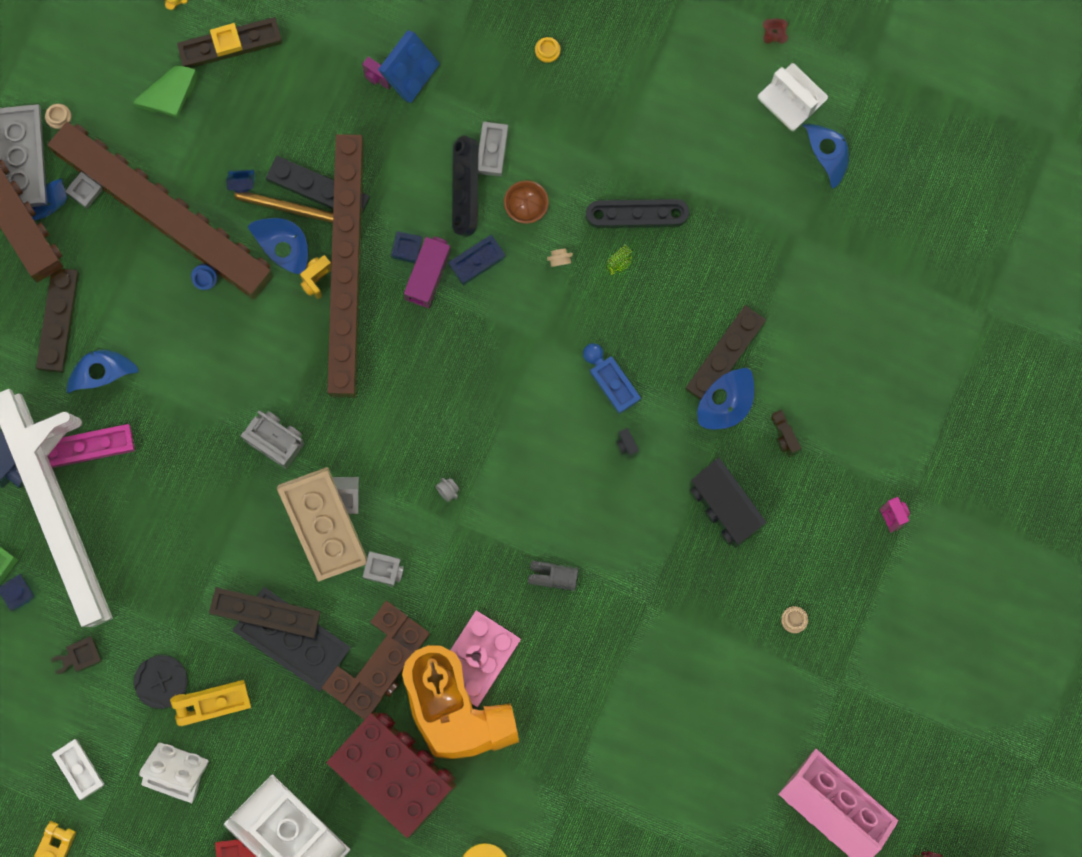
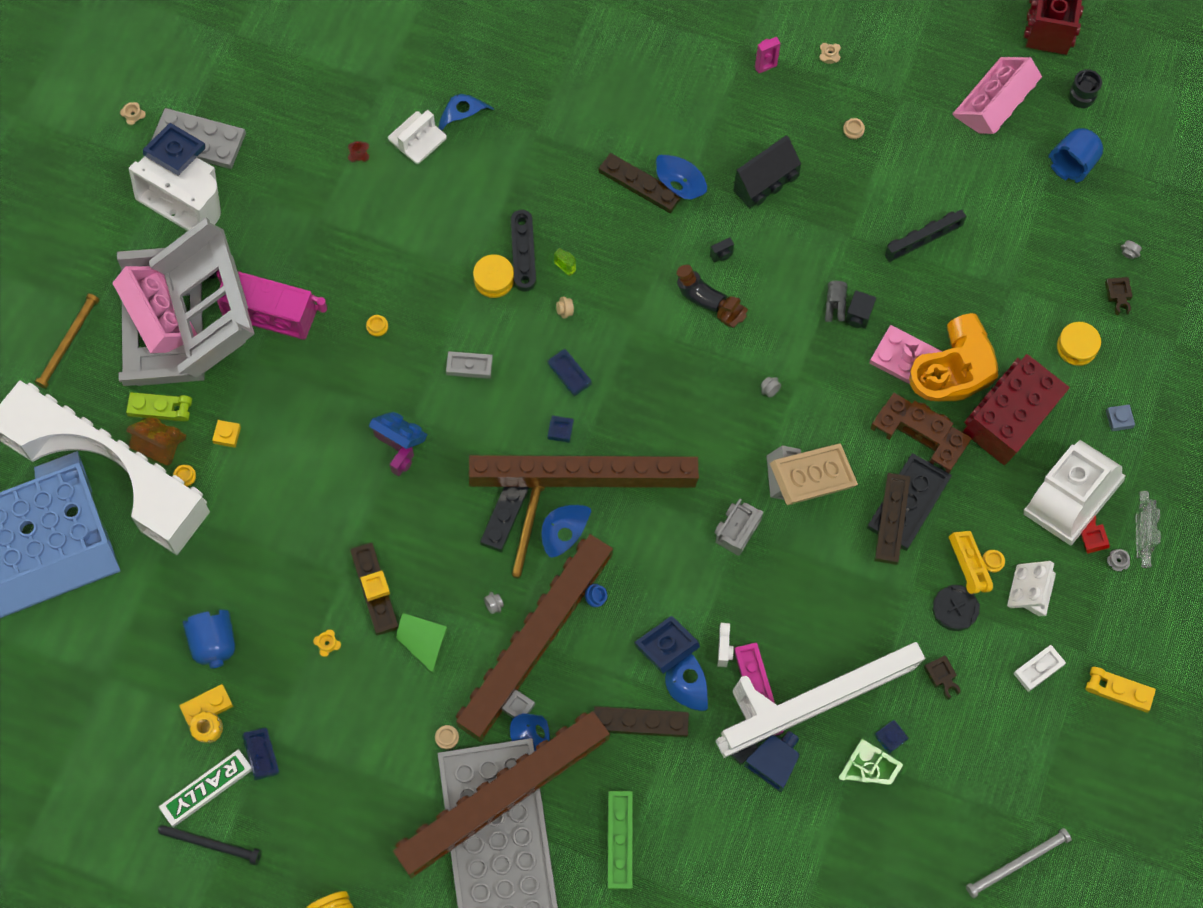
camera: 90 degrees left, 10 degrees down
clear blue plate [226,170,255,193] -> none
yellow bracket [300,255,332,299] -> none
light grey bracket [362,551,404,587] -> none
magenta brick [404,237,451,309] -> none
black plate [452,135,478,237] -> none
dark orange hat [504,180,549,224] -> none
blue plate [583,343,641,415] -> none
dark brown plate [770,410,801,457] -> none
none -> yellow head [473,254,514,298]
none -> light grey plate [484,592,504,614]
none -> dark blue plate [635,616,700,674]
none -> piece [677,265,748,328]
none -> white plate [718,623,733,667]
none -> tan plate [819,43,841,64]
none -> black brick [845,290,877,329]
none -> black plate [885,209,966,262]
none -> yellow plate [982,550,1005,573]

